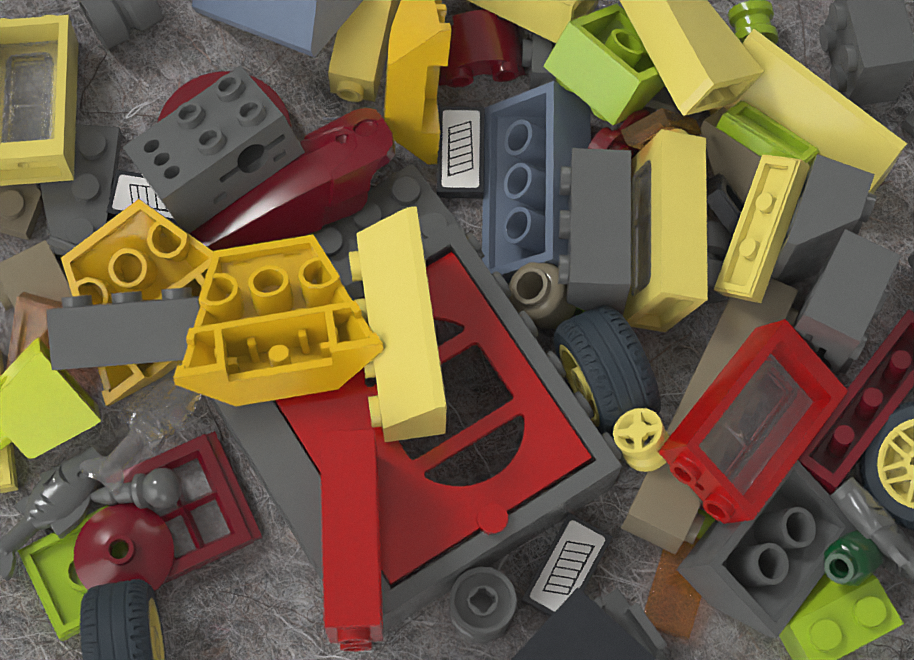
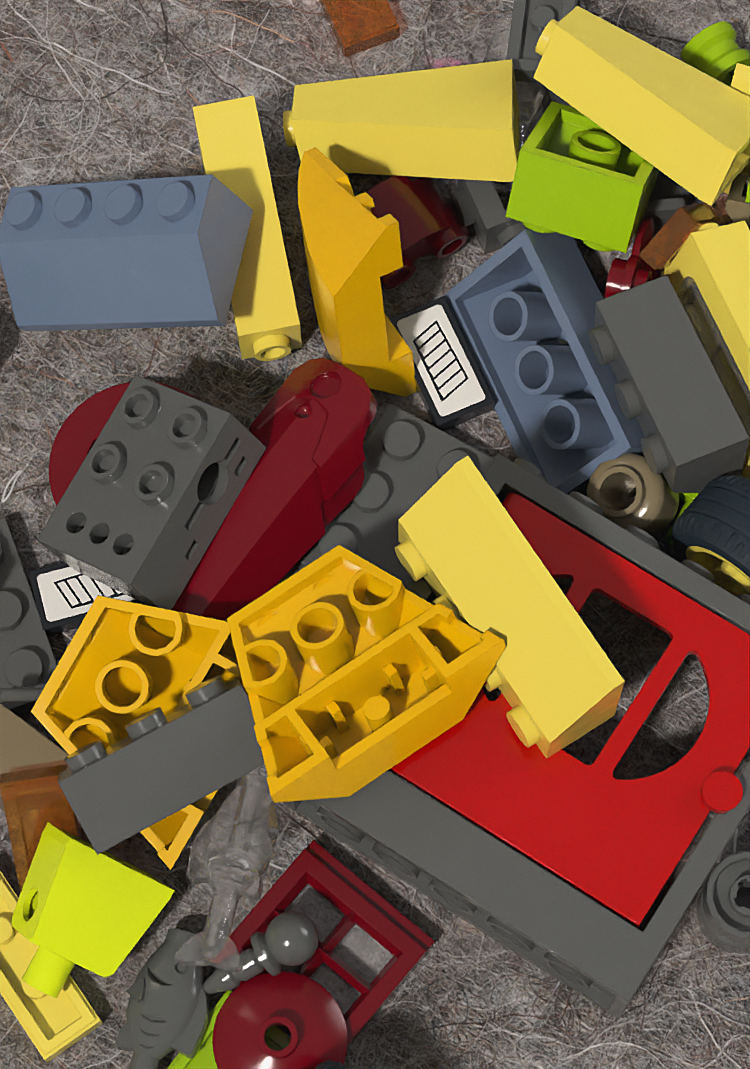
camera: 20 degrees left, 0 degrees up
red piece [320,429,384,652] -> none

